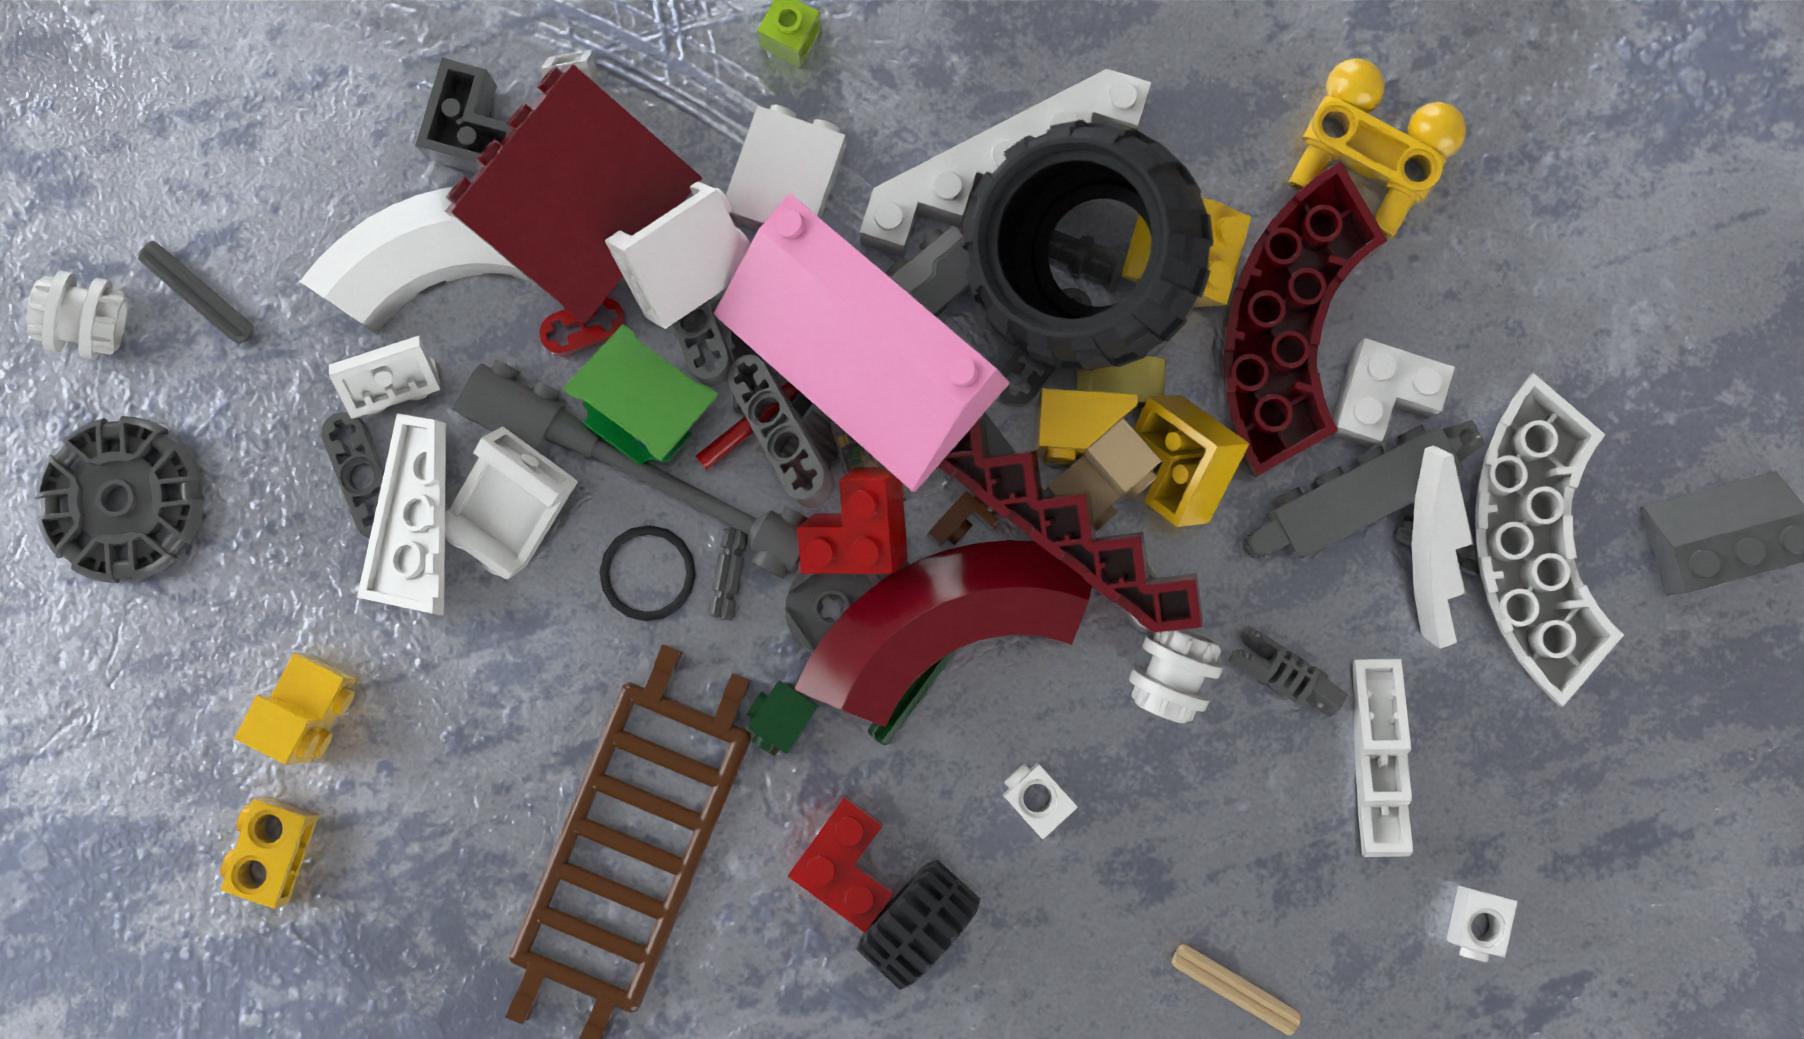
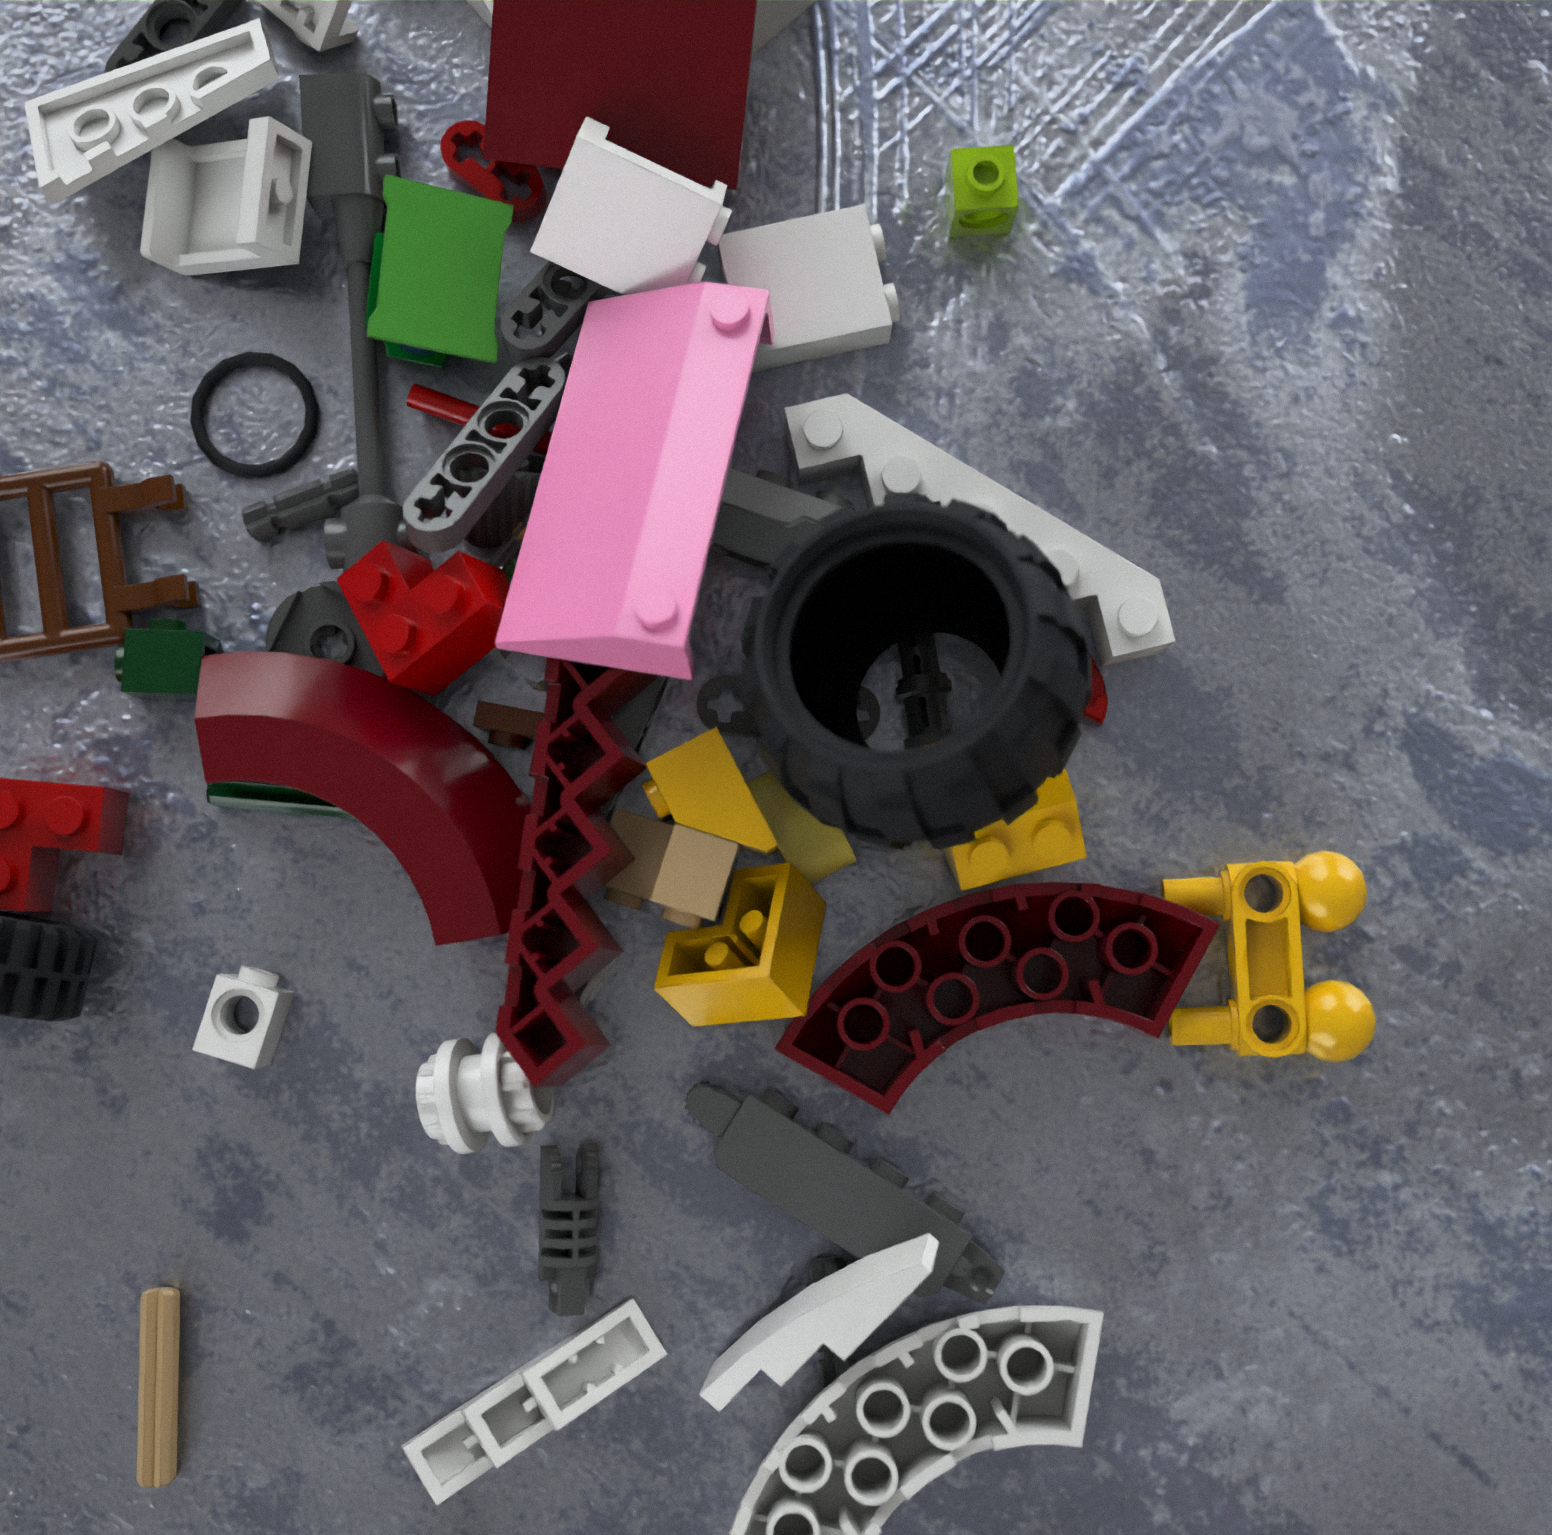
camera: 60 degrees right, 0 degrees up
white brick [1331,338,1455,448] -> none

